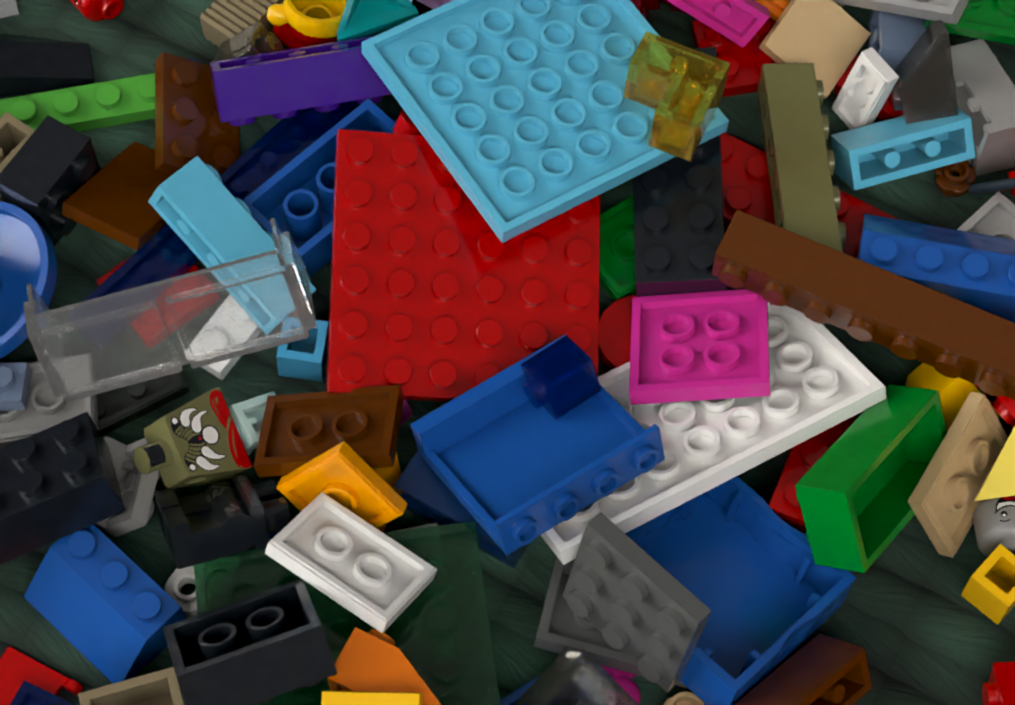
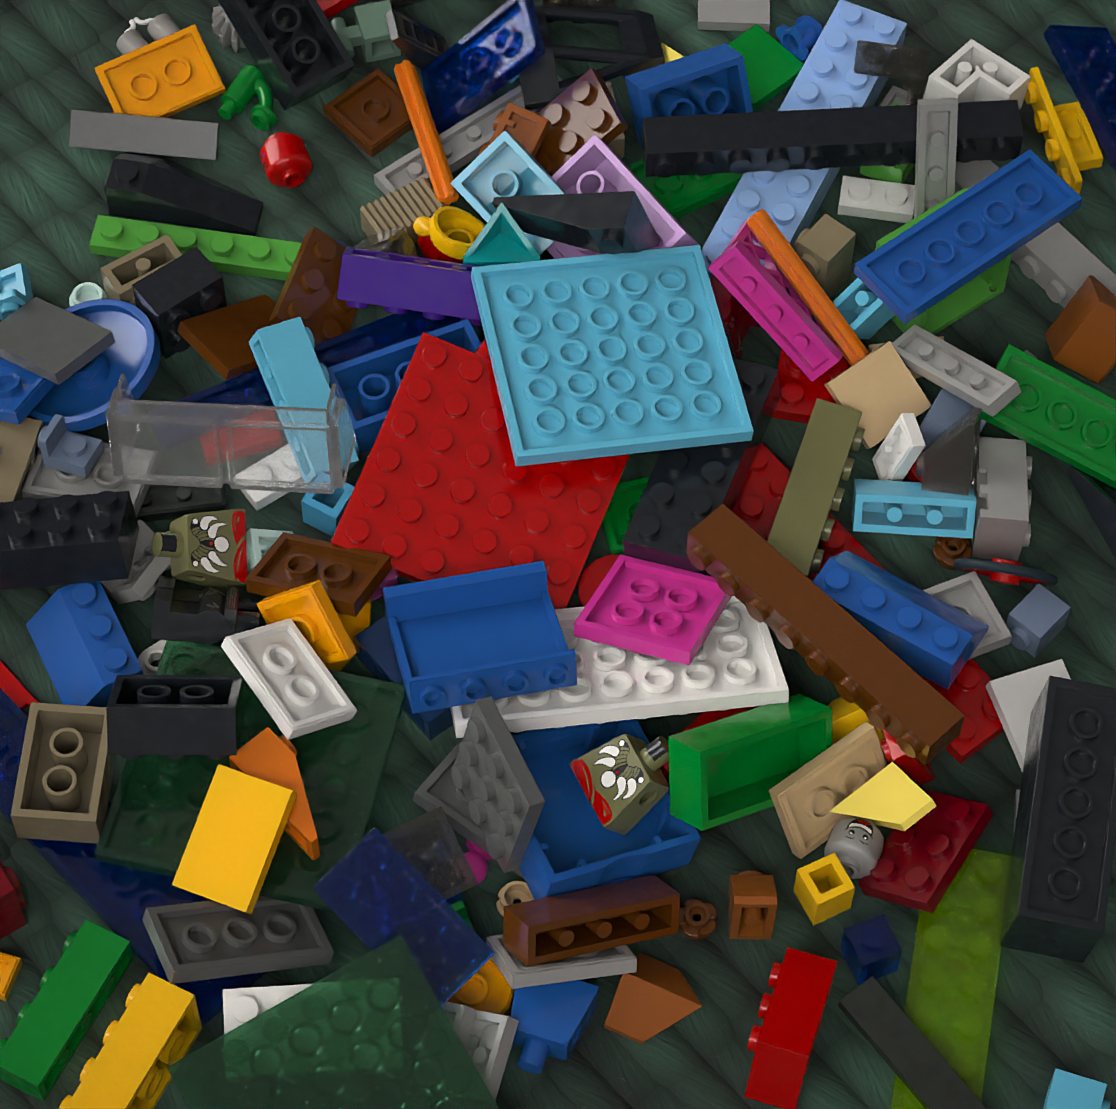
camera: 20 degrees right, 5 degrees down
clear blue brick [521,335,602,420] -> none
clear yellow brick [624,31,730,162] -> none
none -> olive torso [569,734,669,835]
none -> reddish brown plate [679,898,717,940]
none -> dark orange slope [728,871,777,939]

